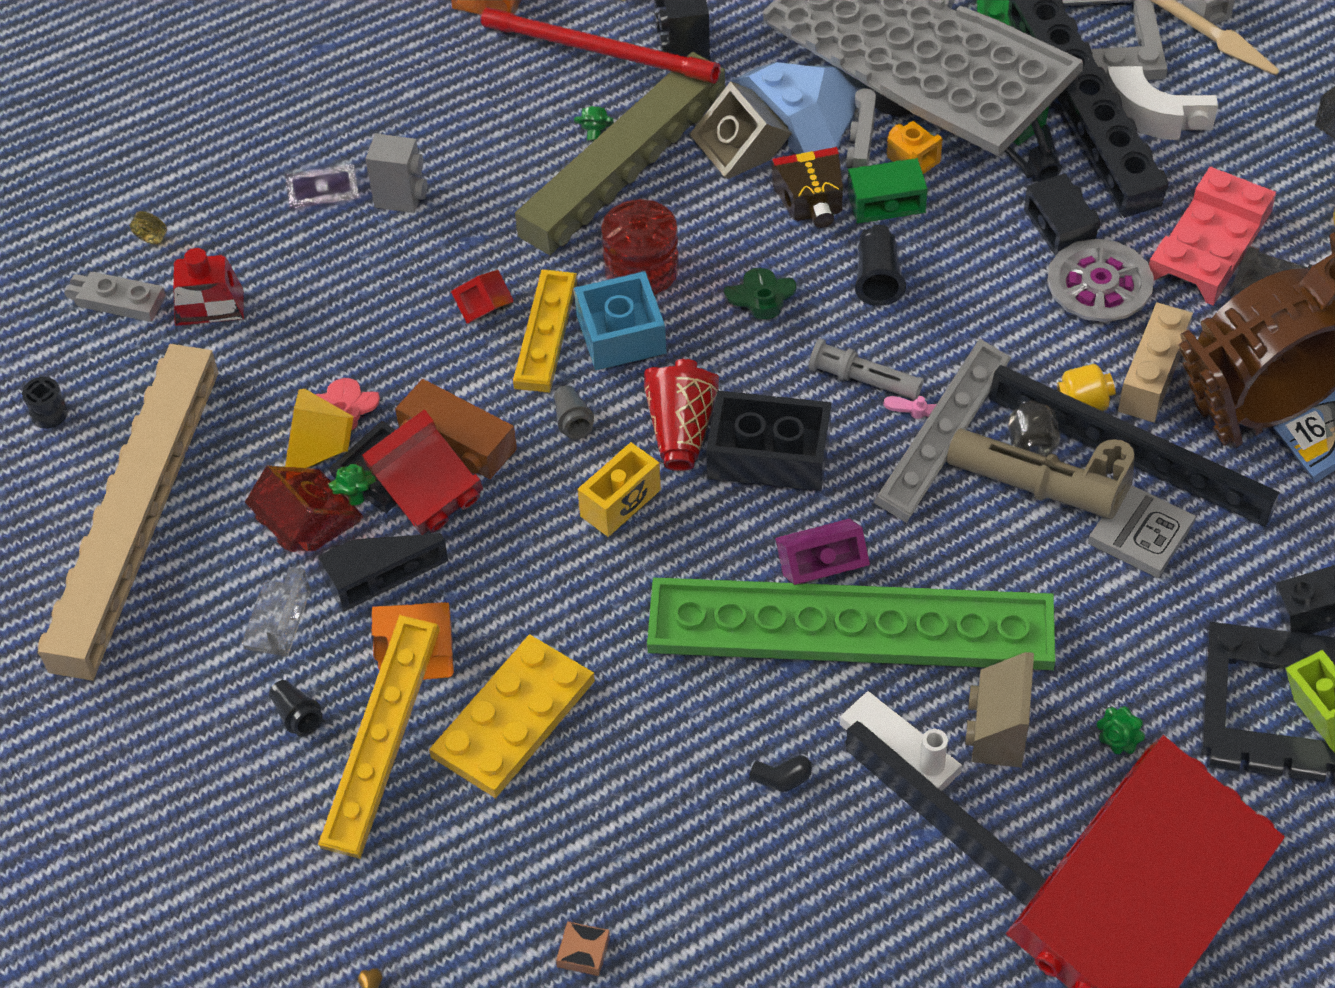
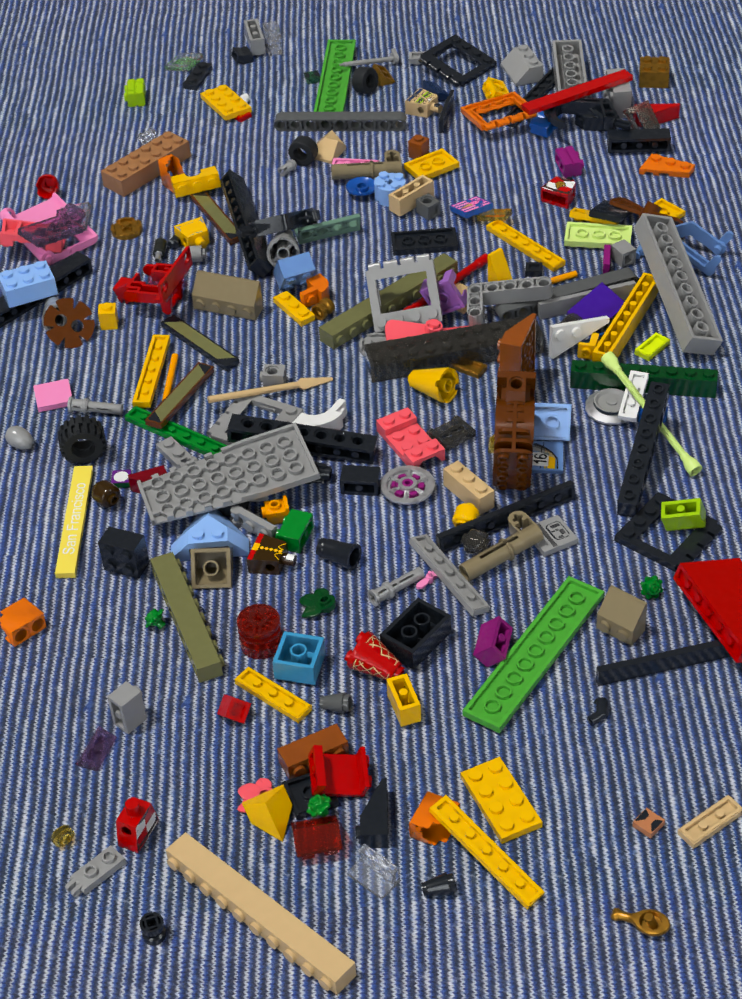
camera: 60 degrees left, 10 degrees down
red piece [481,7,721,84] -> none
white piece [840,691,962,791] -> none

